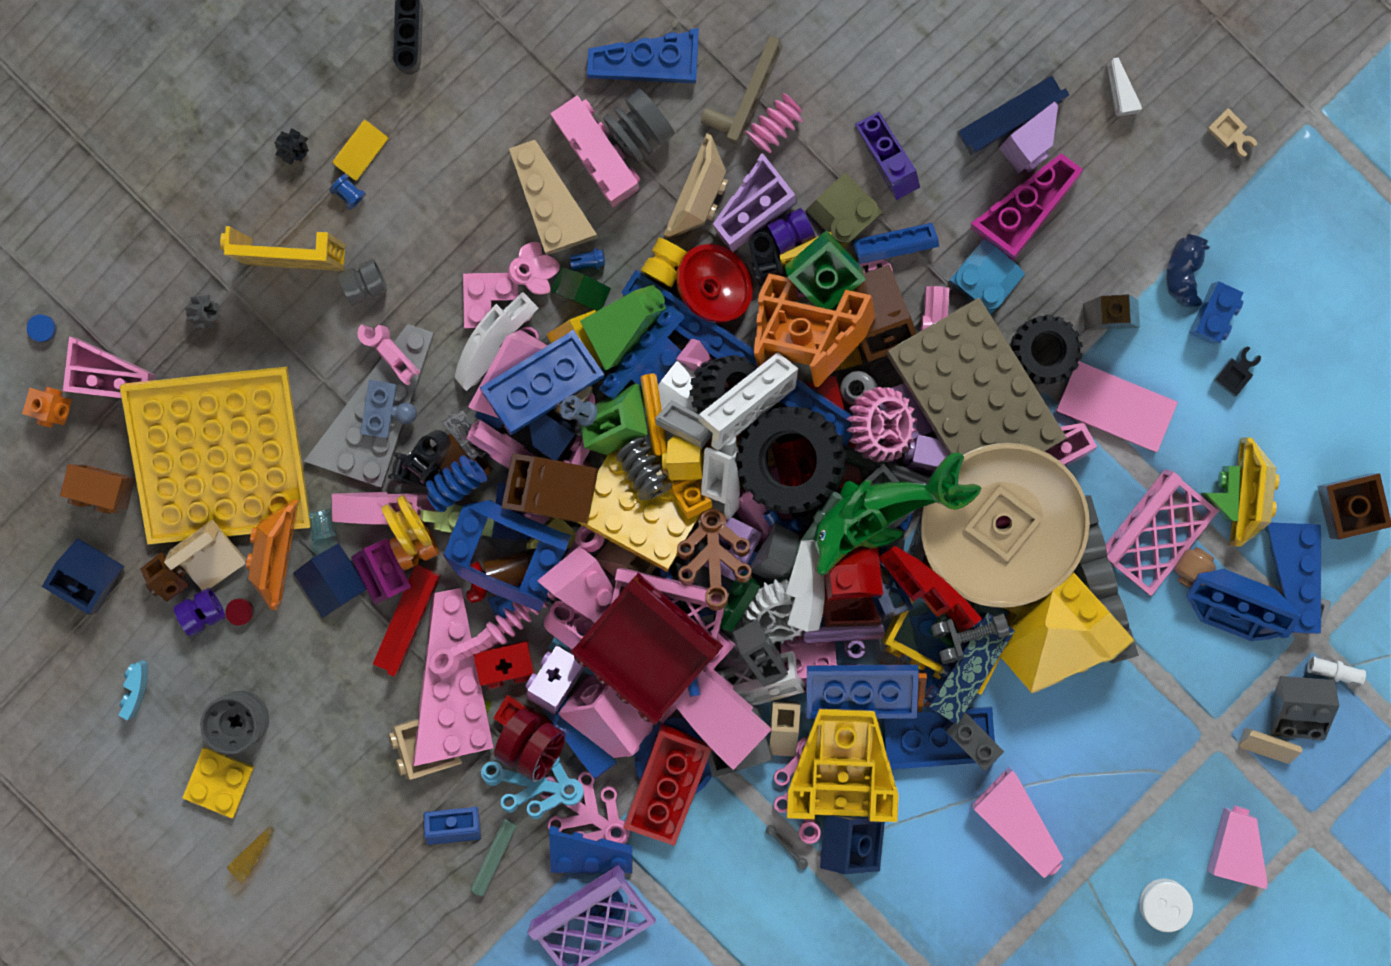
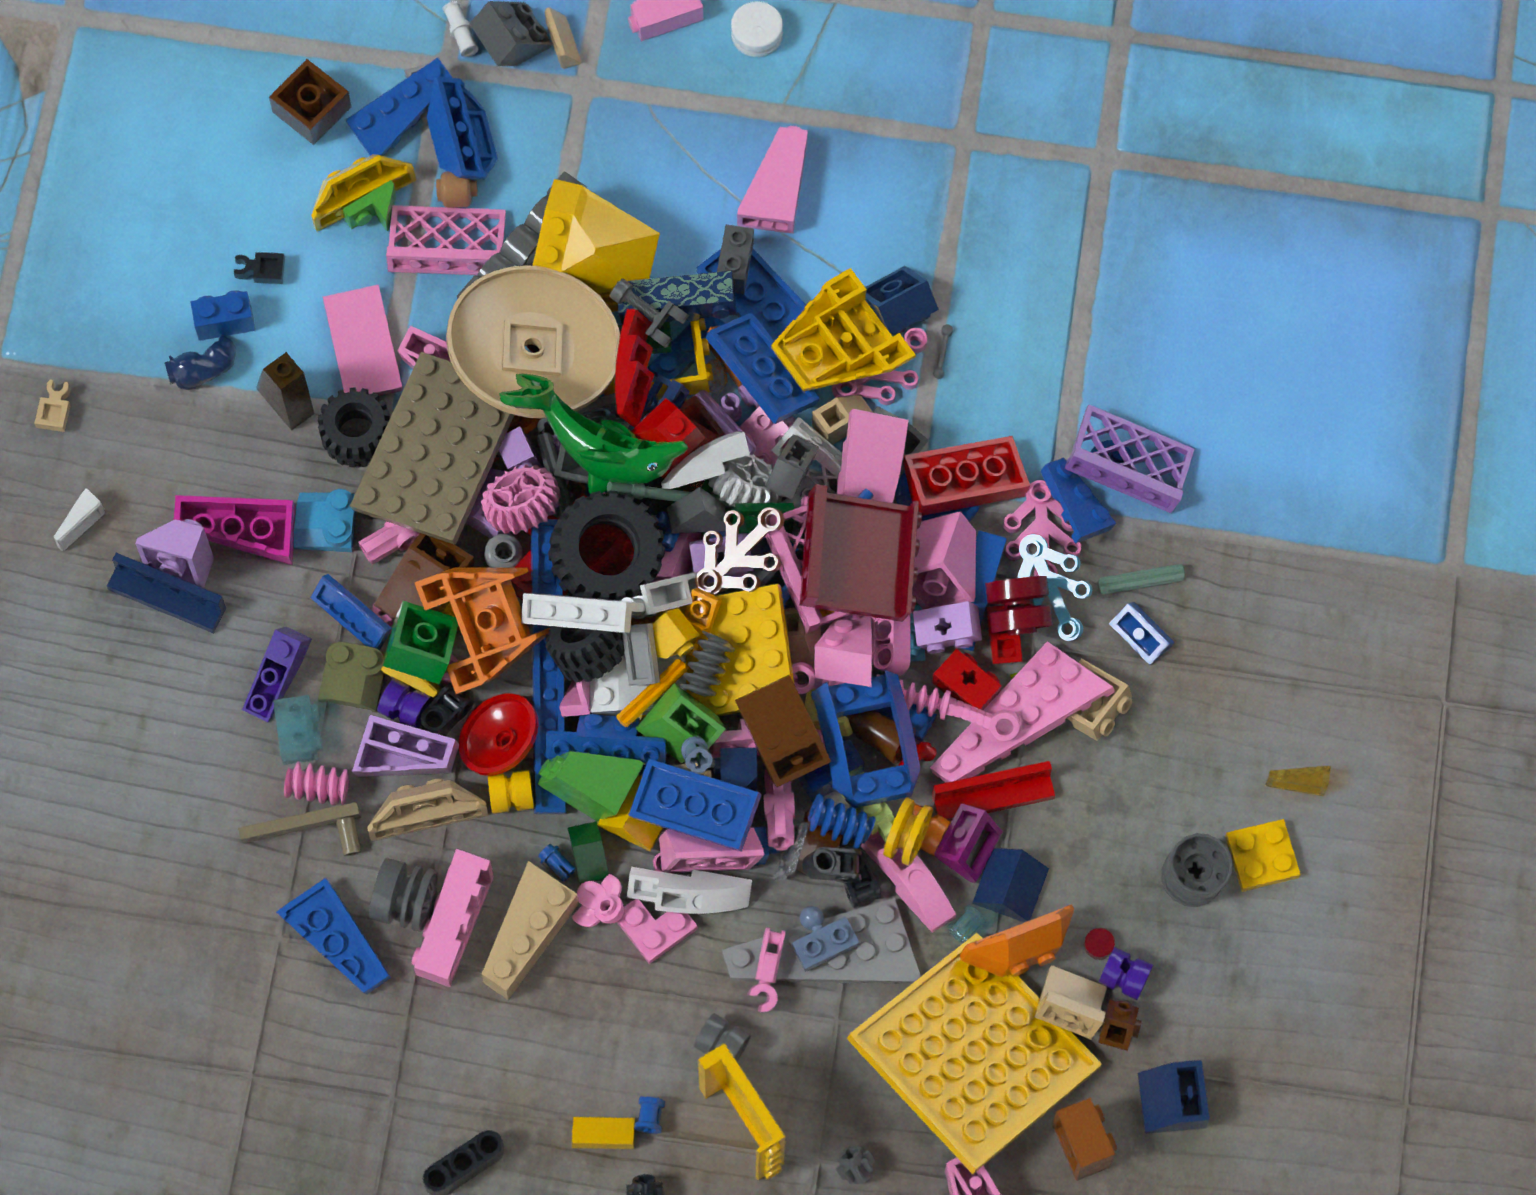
camera: 125 degrees left, 20 degrees down
medium azure slope [118,660,148,721] -> none
none -> clear light blue brick [273,695,323,765]

